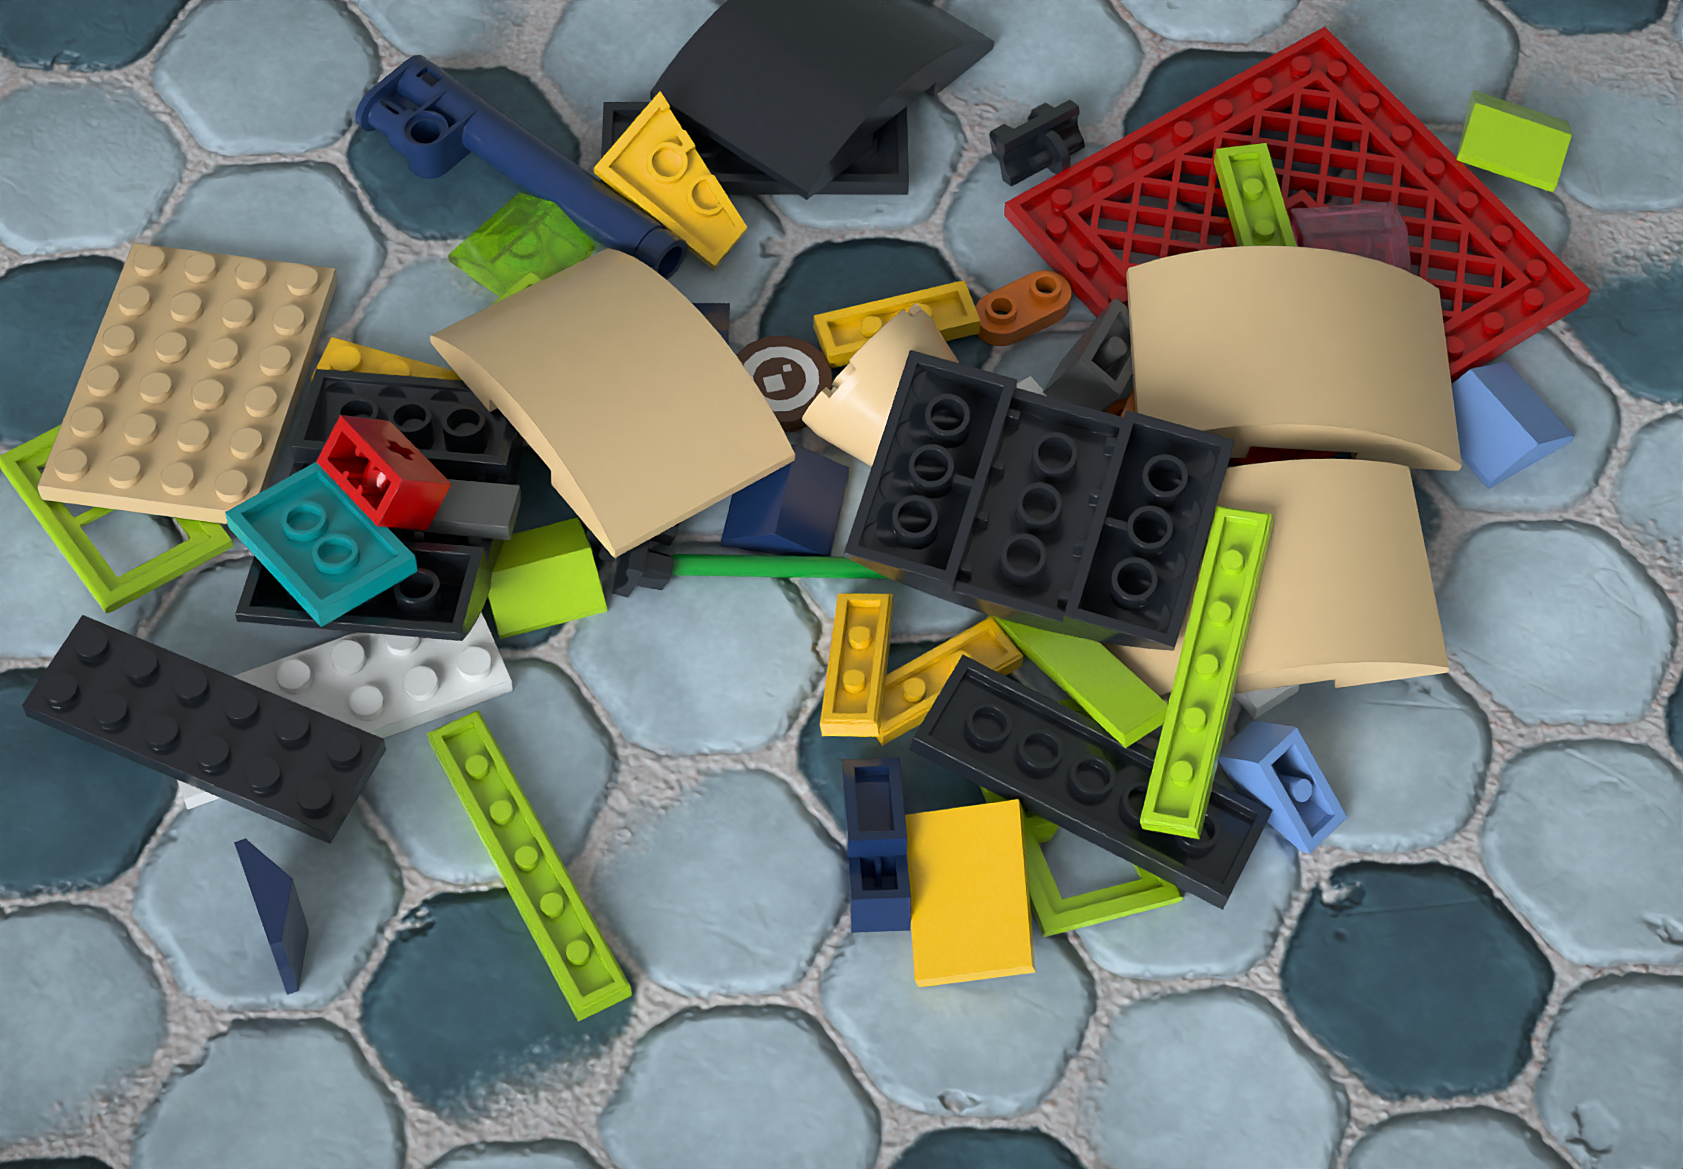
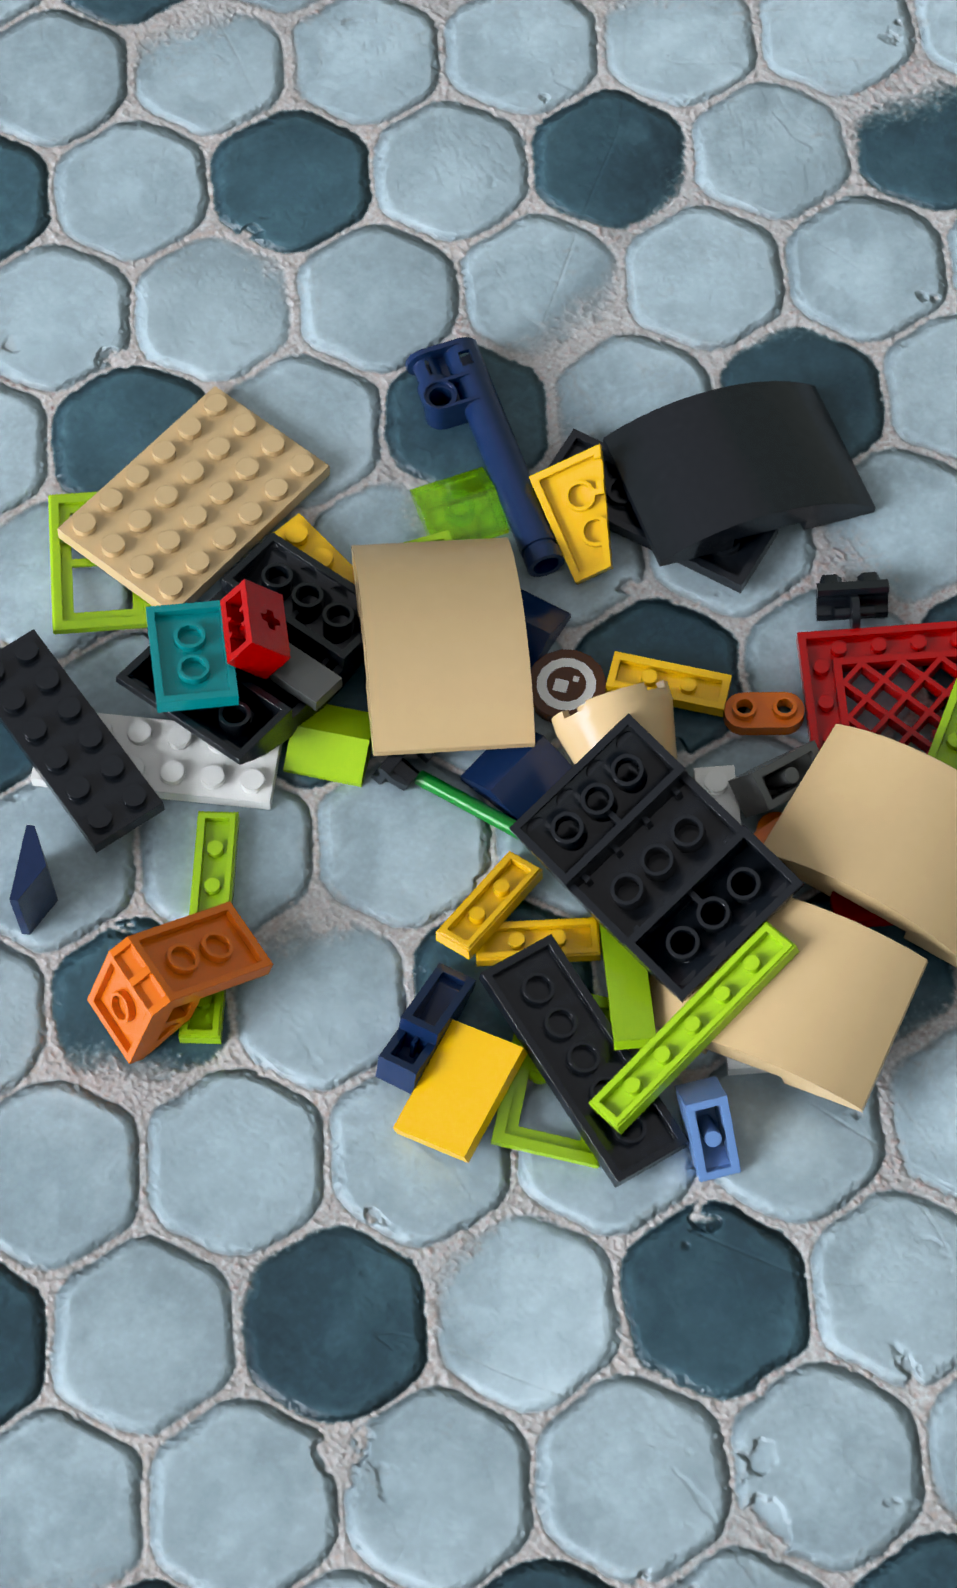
camera: 35 degrees right, 5 degrees up
none -> orange bracket [87,901,273,1064]

